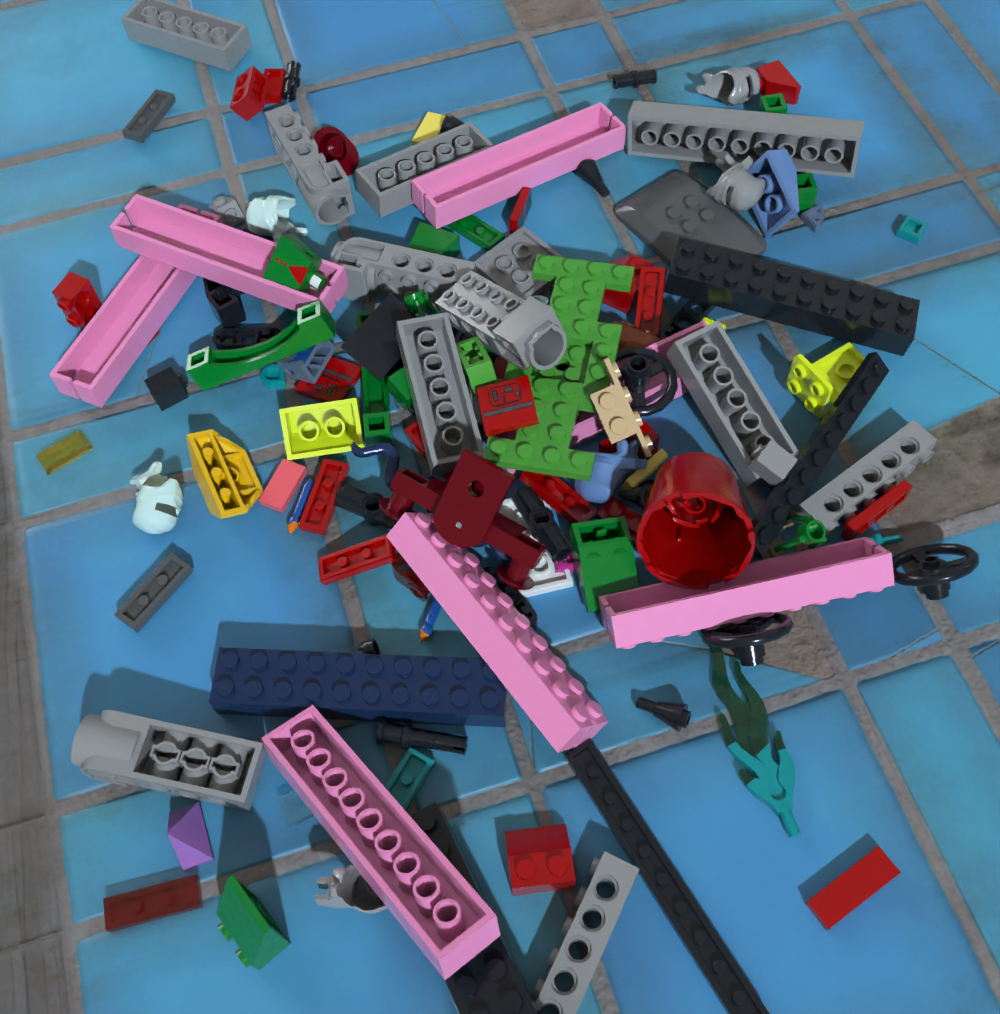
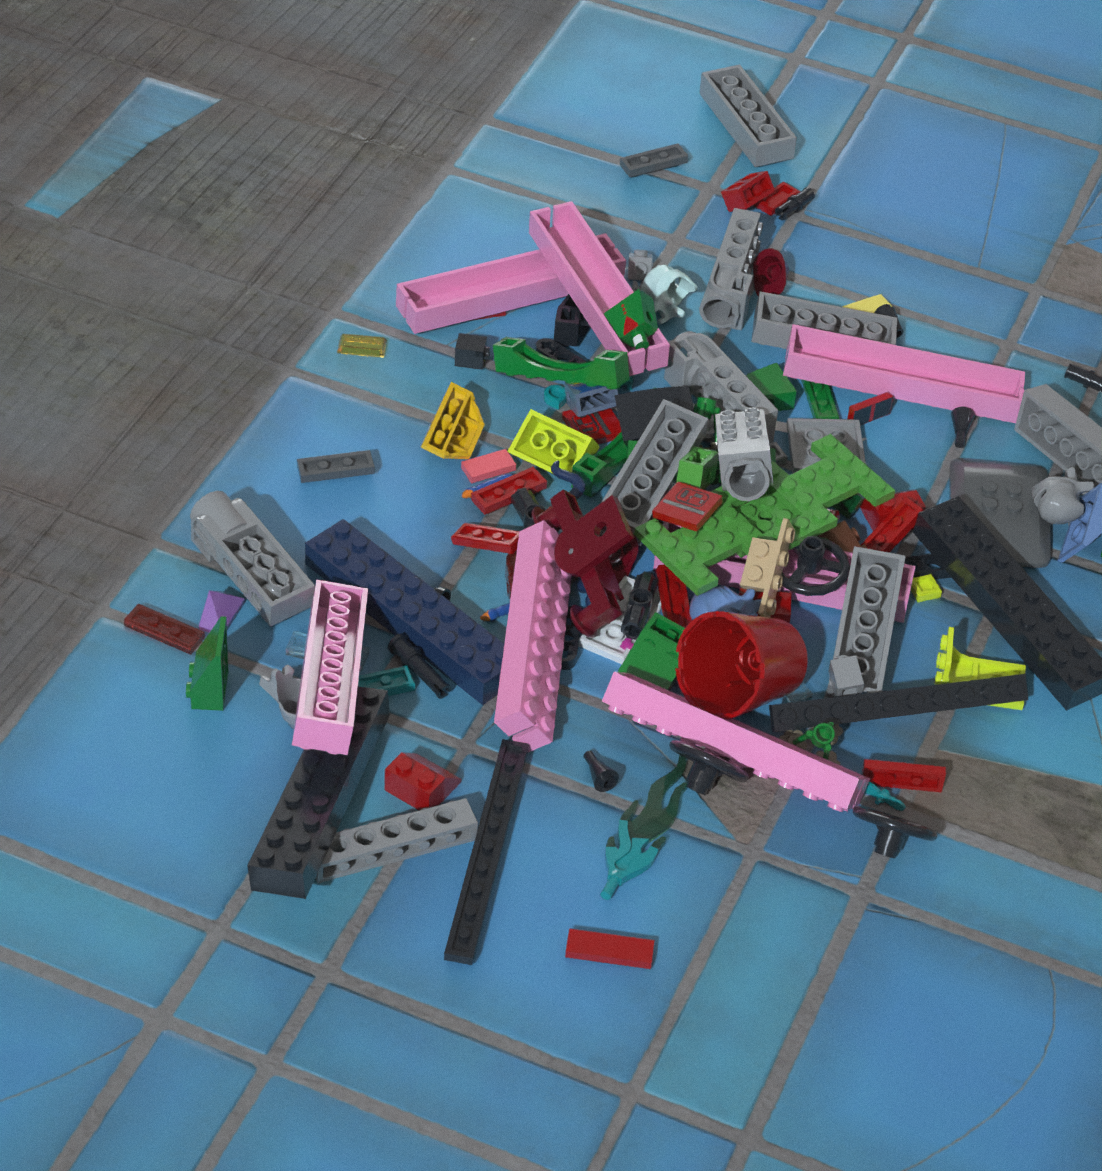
camera: 35 degrees right, 15 degrees down
red brick [52,272,102,329] -> none
light aqua piece [129,461,183,534] -> none
light grey brick [795,420,938,536] -> none

